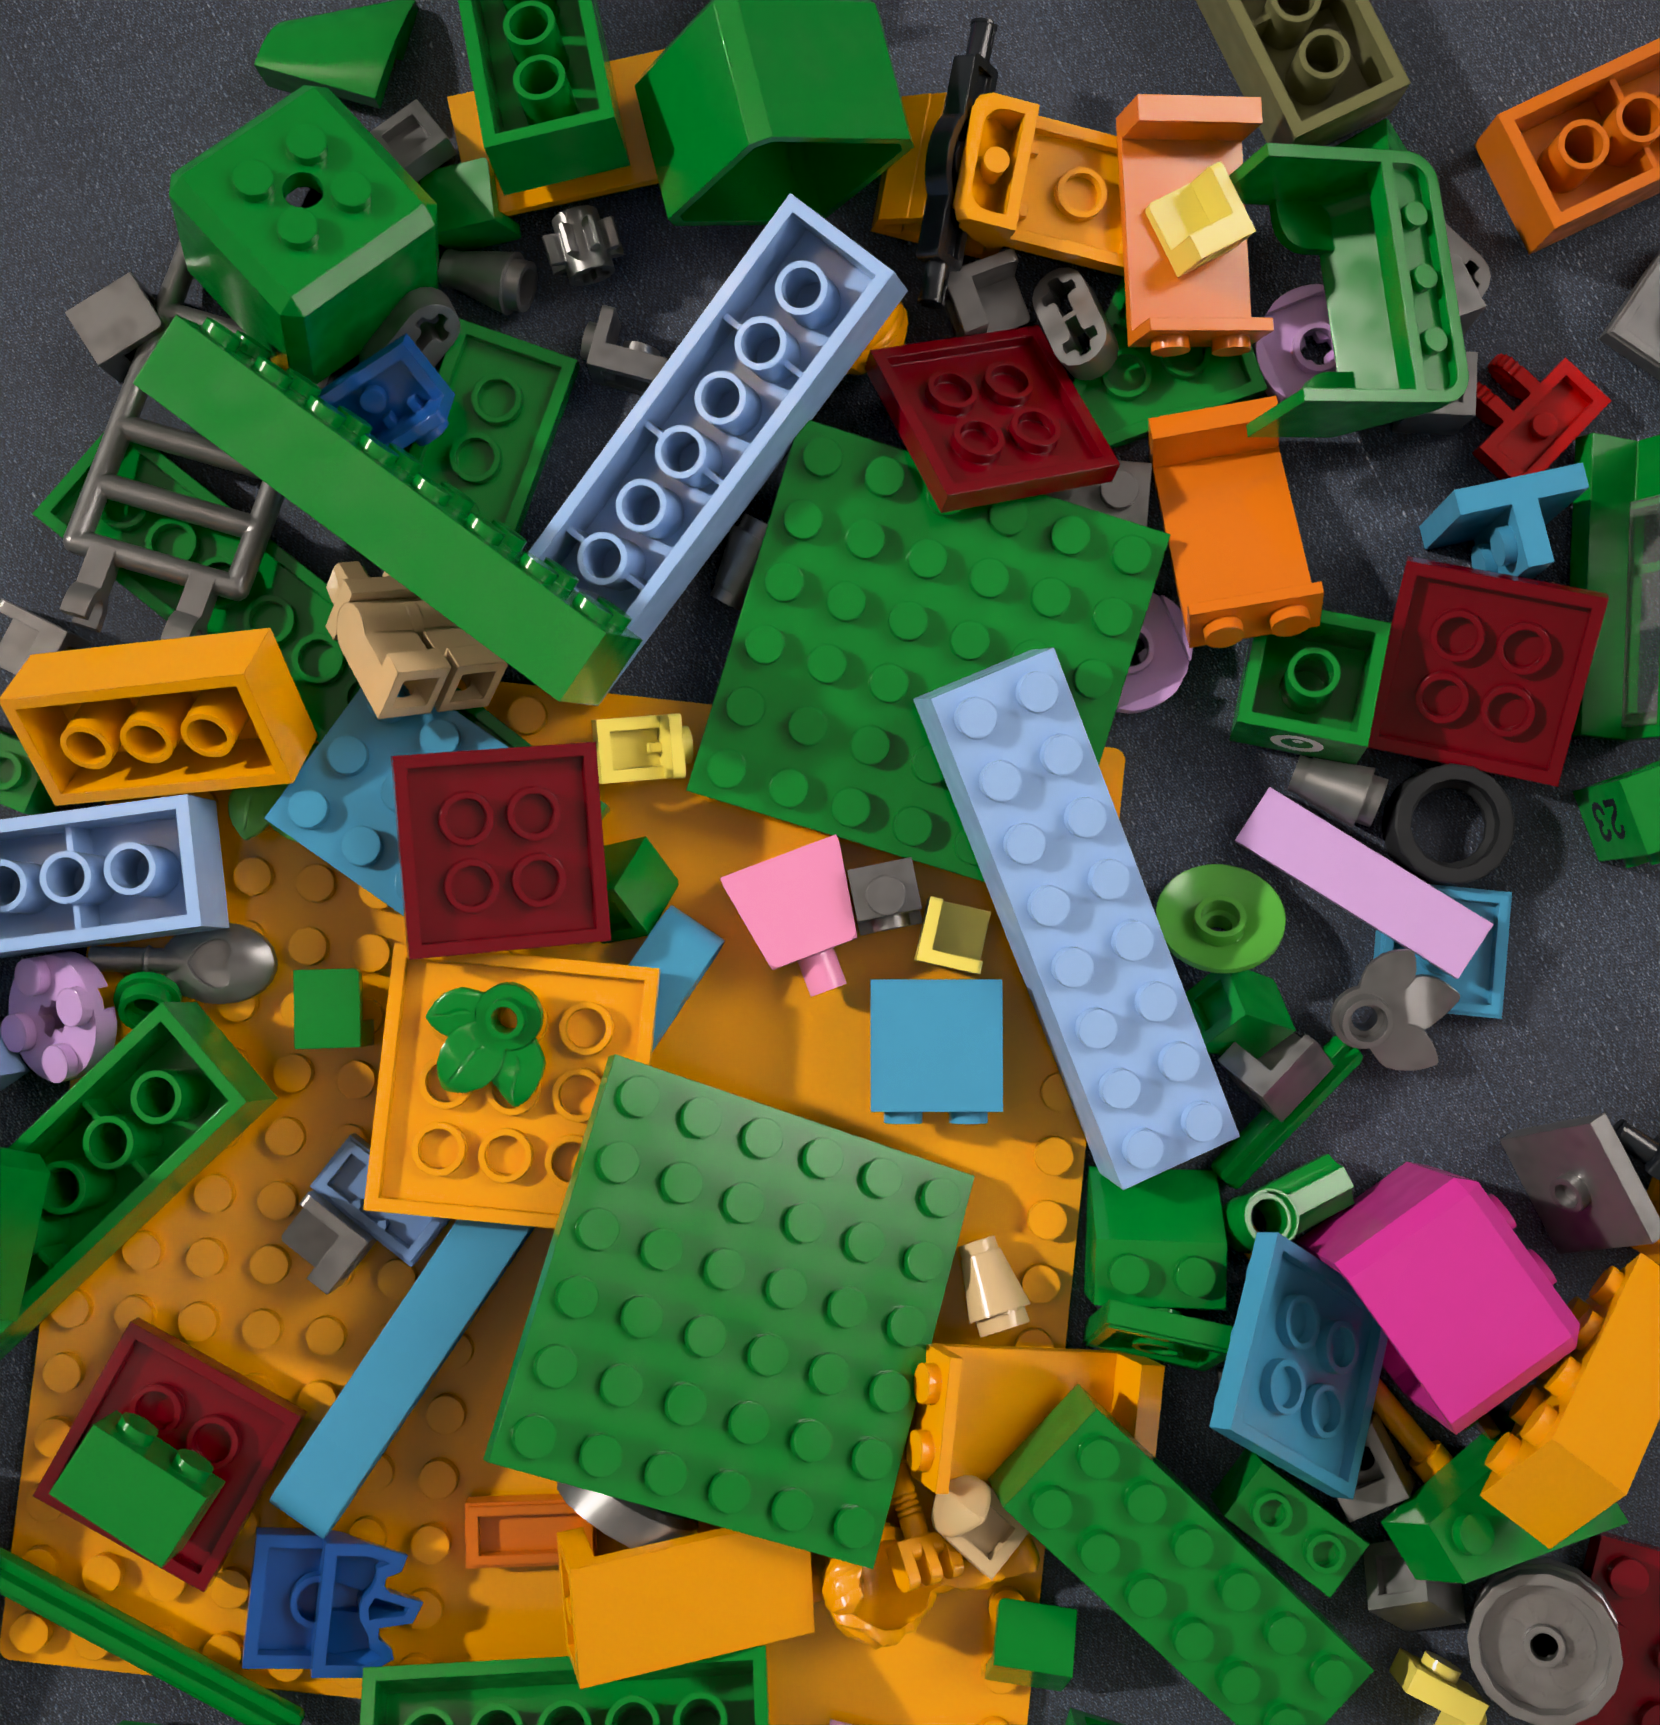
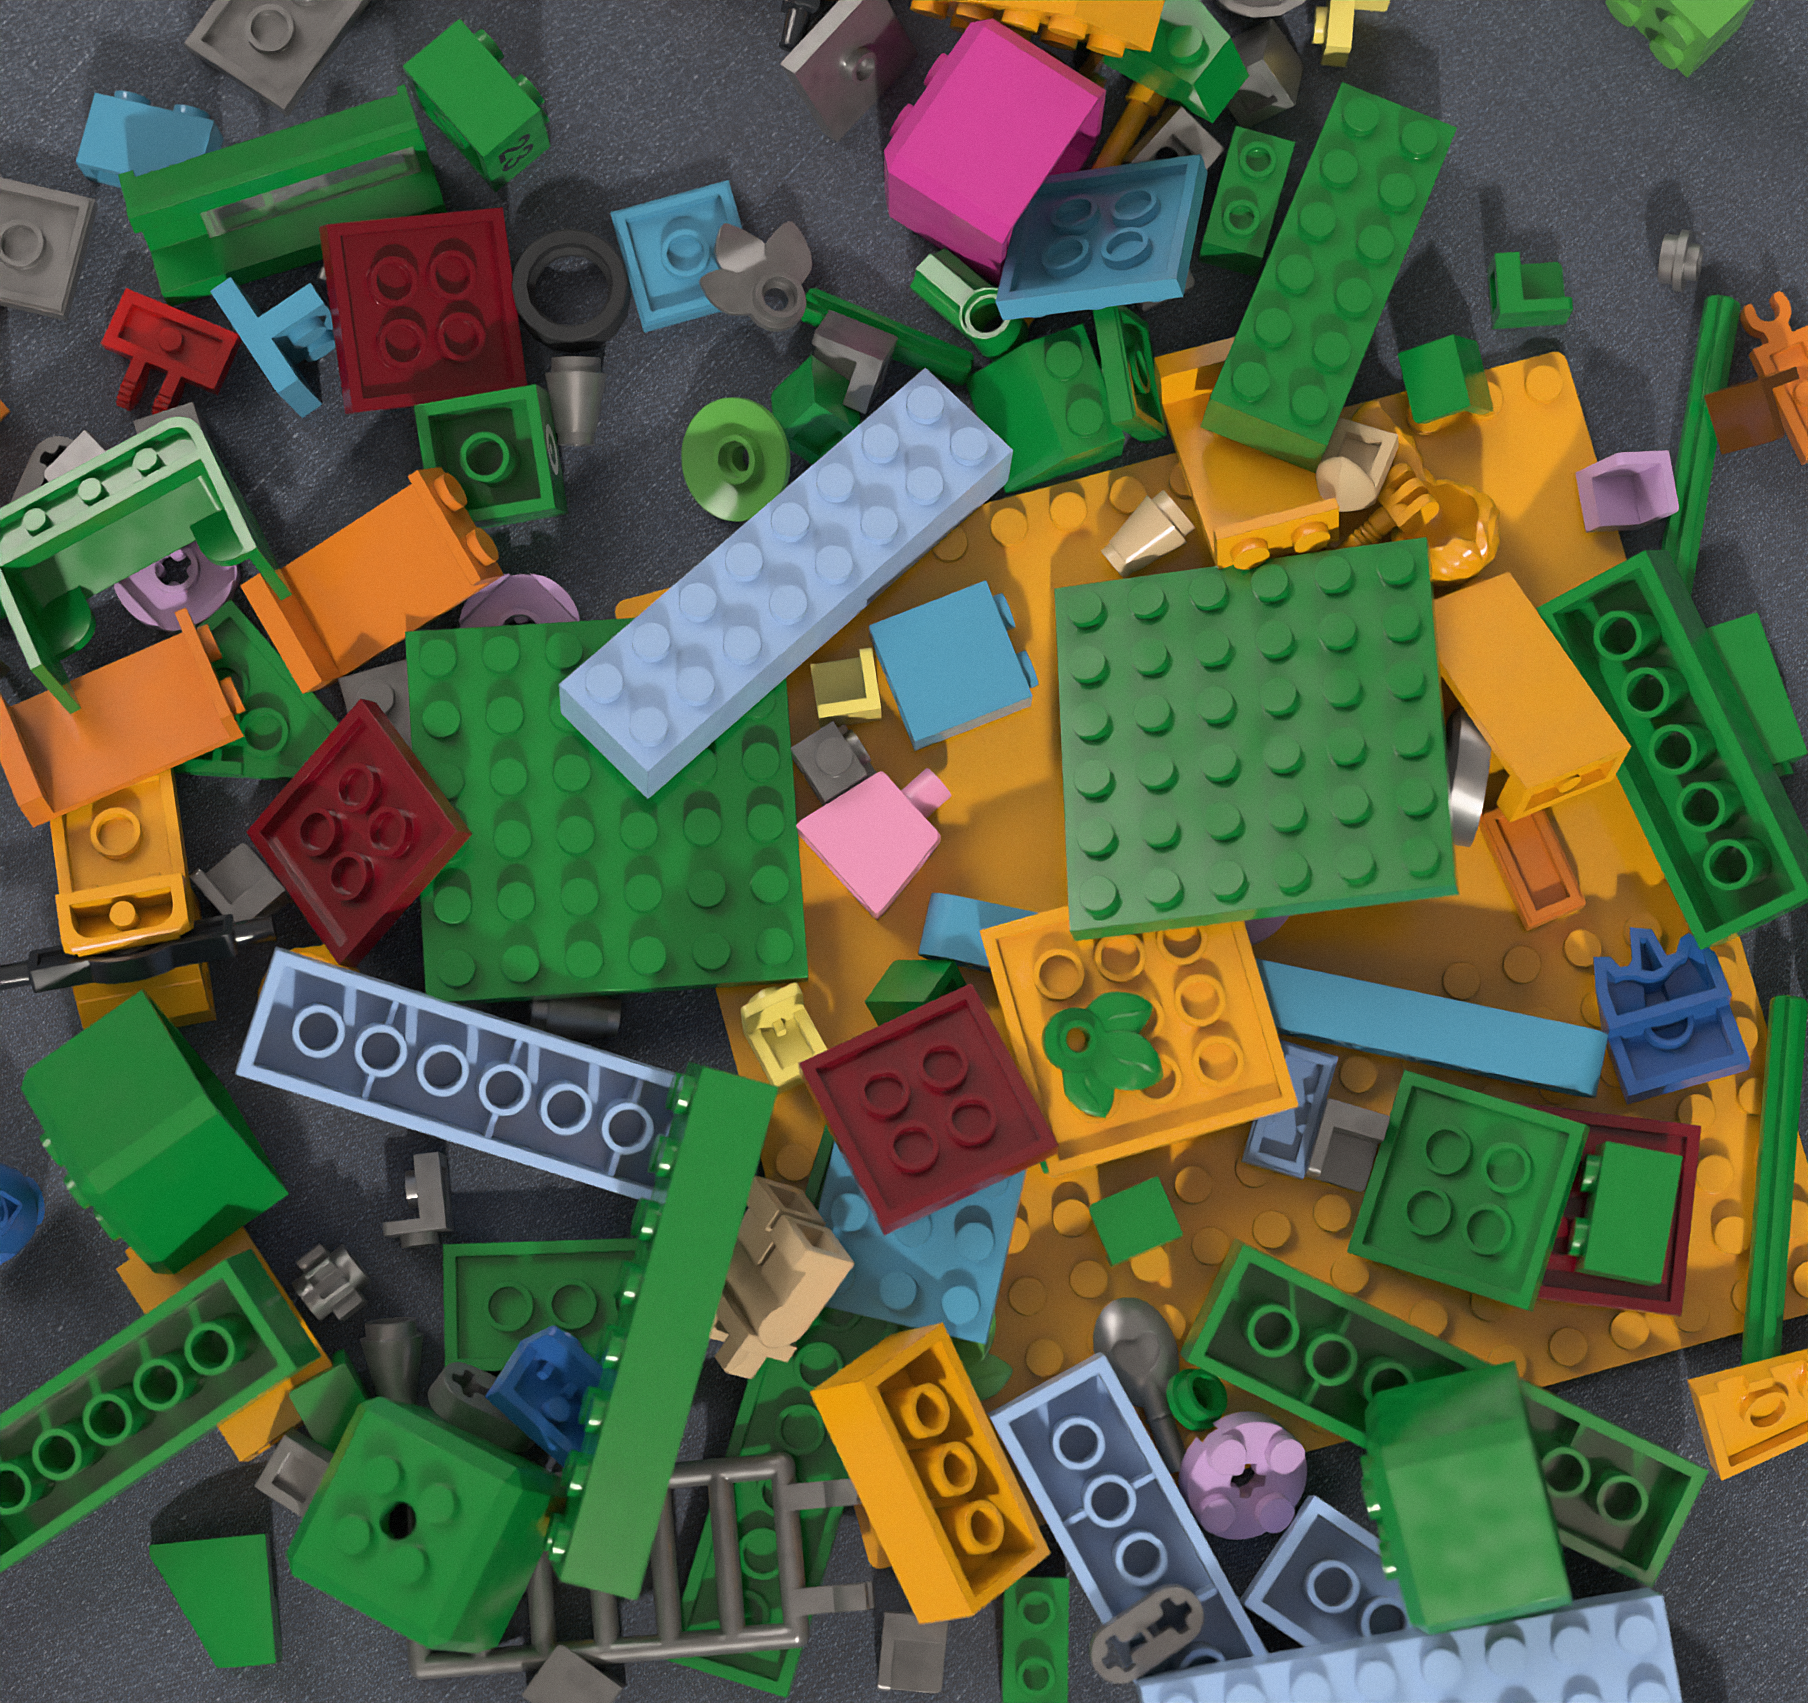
camera: 110 degrees left, 5 degrees down
flat silver beam [1032,267,1119,380] -> none
light yellow panel [1145,162,1256,277] -> none
lavender tile [1235,787,1494,979] -> none
none -> green plate [1347,1070,1590,1312]

